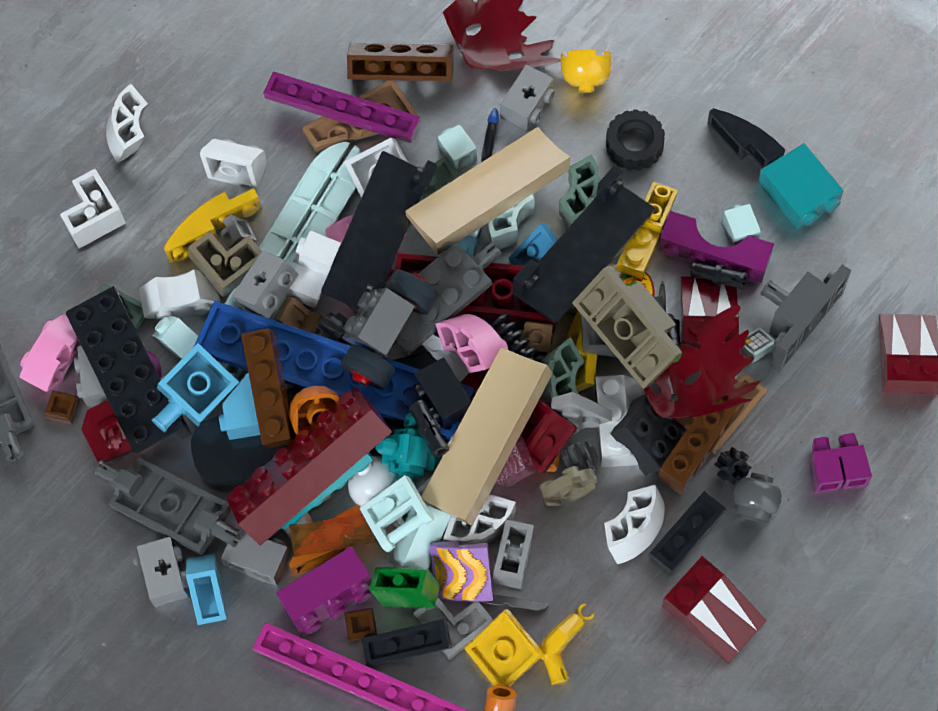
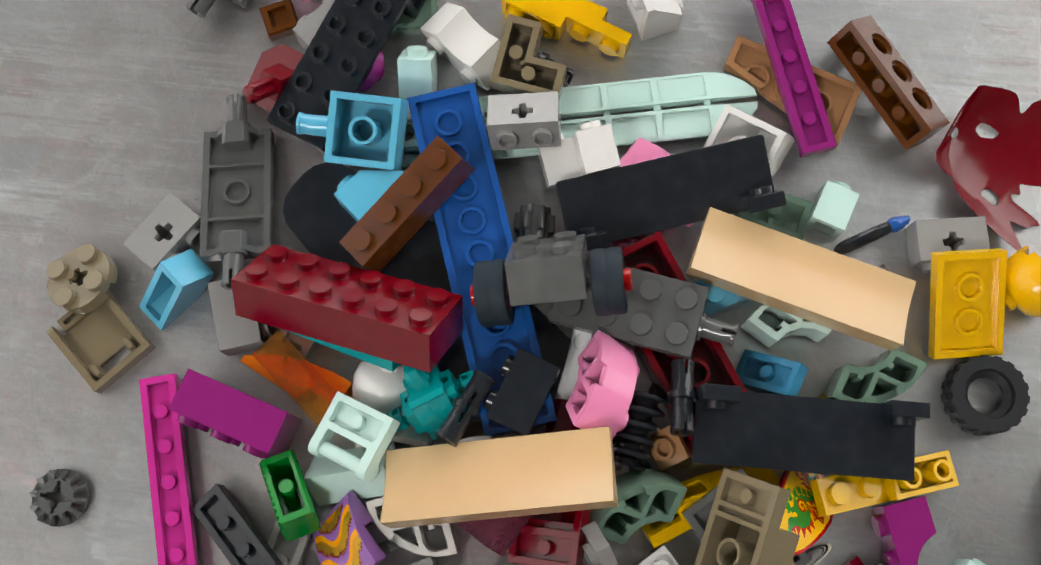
camera: 55 degrees right, 10 degrees up
light grey tile [220,215,257,248] -> none
medium nougat bracket [273,296,323,334] -> none
orange cylinder [288,386,340,434] -> none
reddish brown tile [344,608,377,643] -> none
none -> dark tan plate [46,243,117,314]
none -> dark tan container [46,290,156,394]
none -> black pin [667,358,697,437]
none -> yellow plate [928,248,1007,359]

